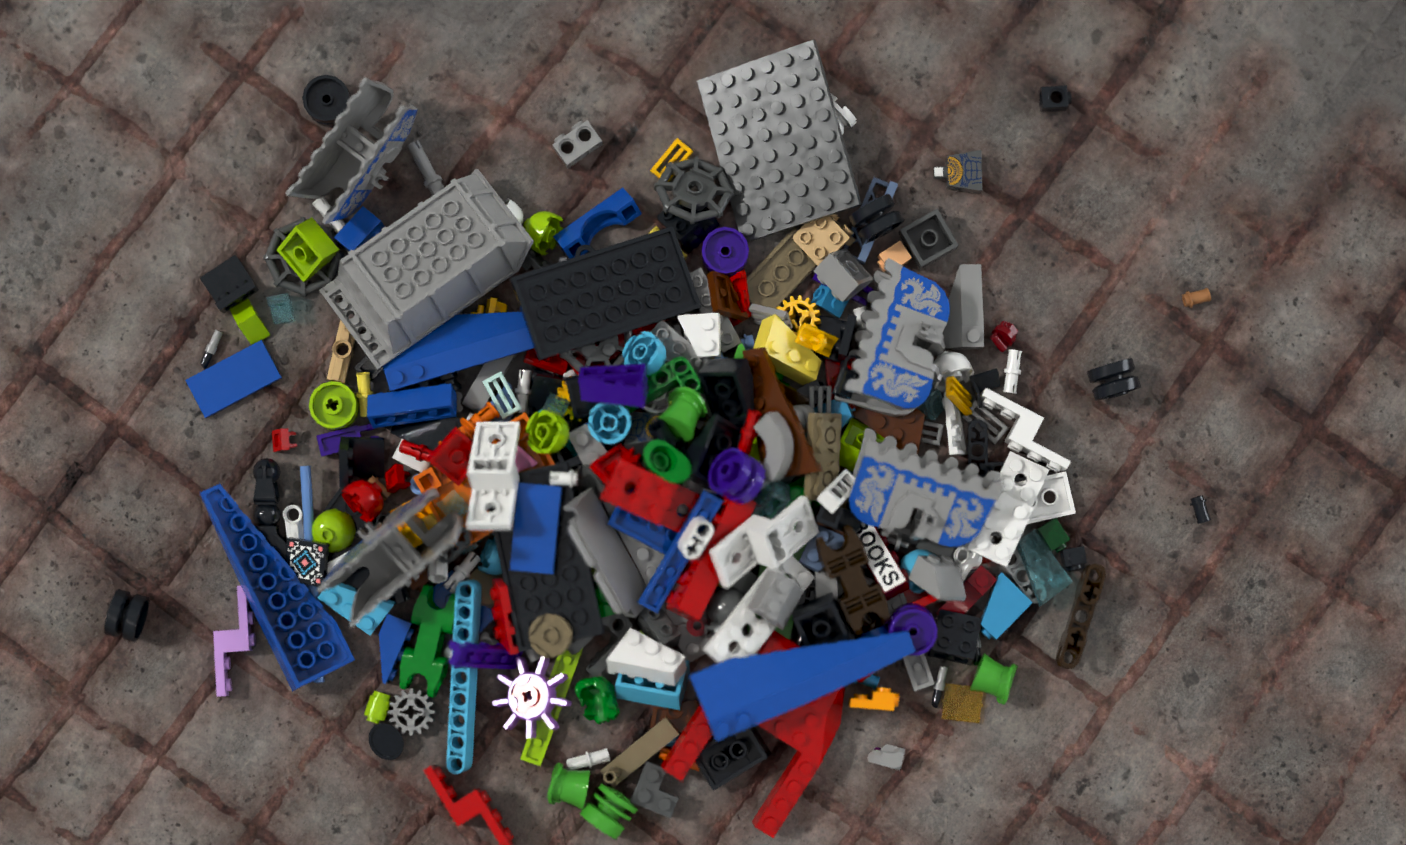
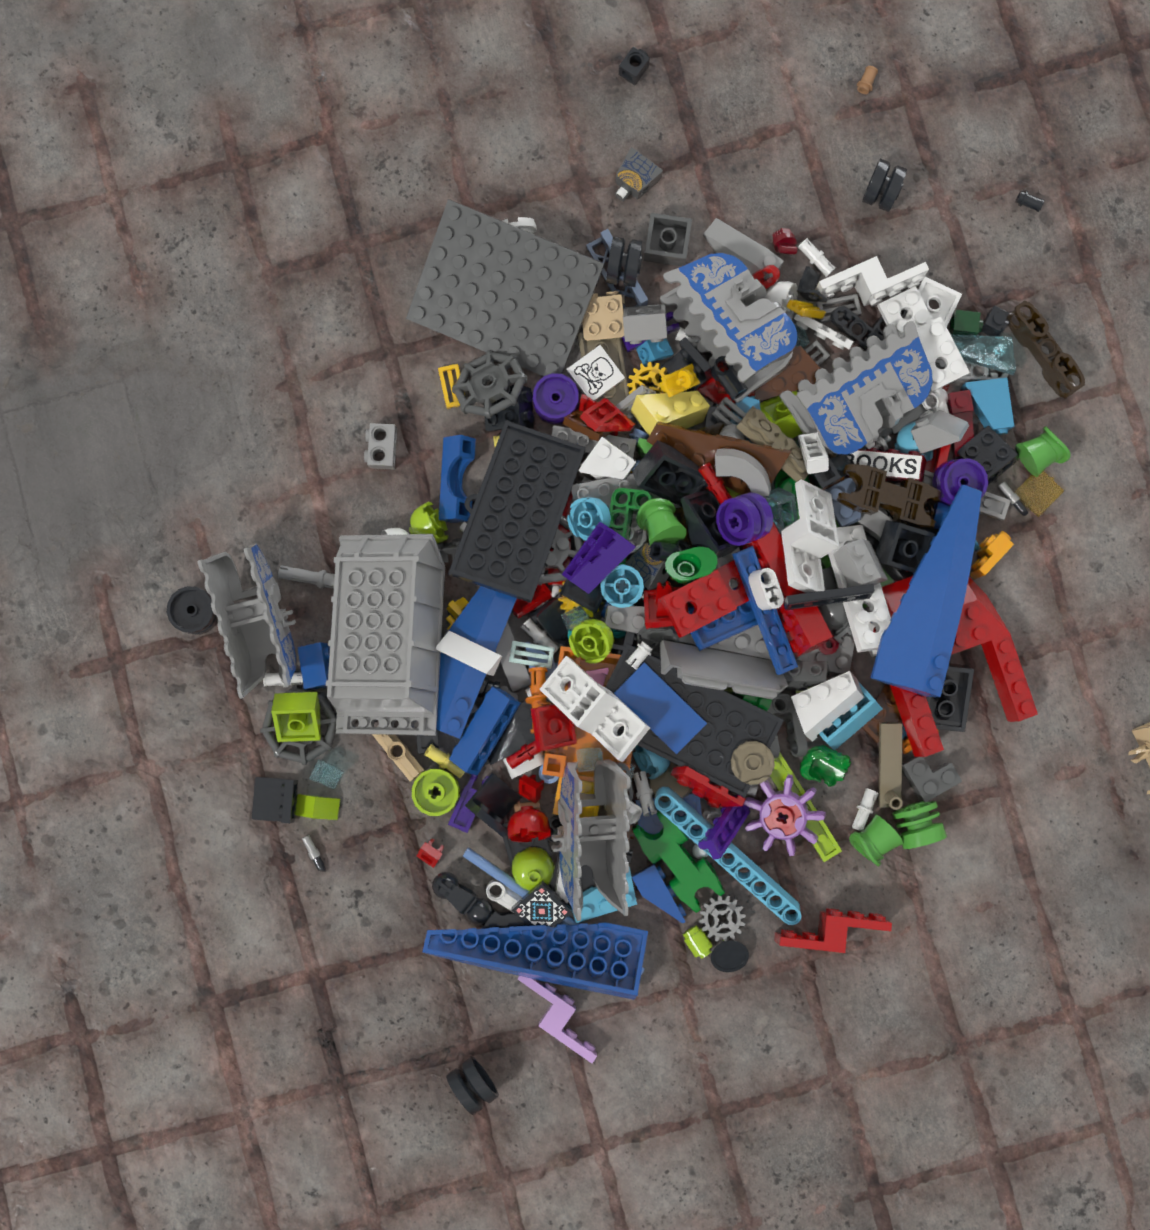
camera: 50 degrees left, 0 degrees up
blue tile [185,340,282,418] -> none
light grey rock [867,744,905,770] -> none
light nougat brick [877,241,912,275] -> none
none -> white slope [435,631,502,676]
none -> white tile [567,345,625,401]
none -> red wing [580,398,635,432]
none -> red beam [751,265,780,289]
none -> black tile [784,584,875,610]

